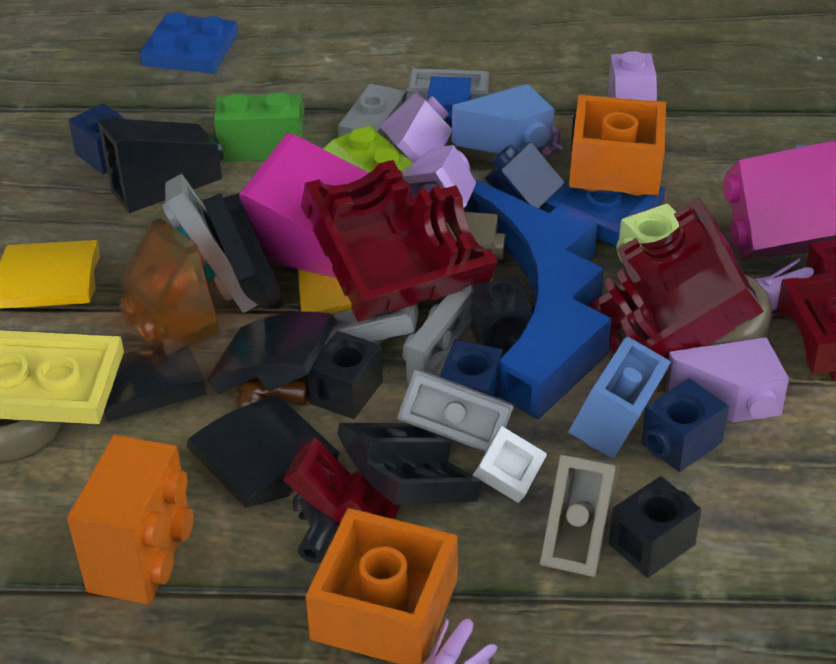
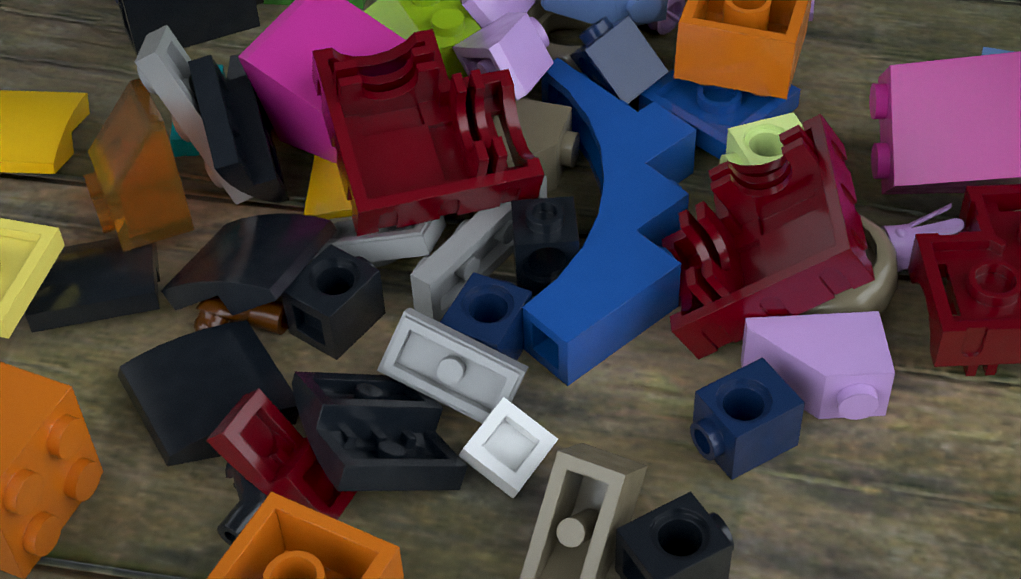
camera: 10 degrees right, 5 degrees up
medium blue slope [568,336,671,459] -> none

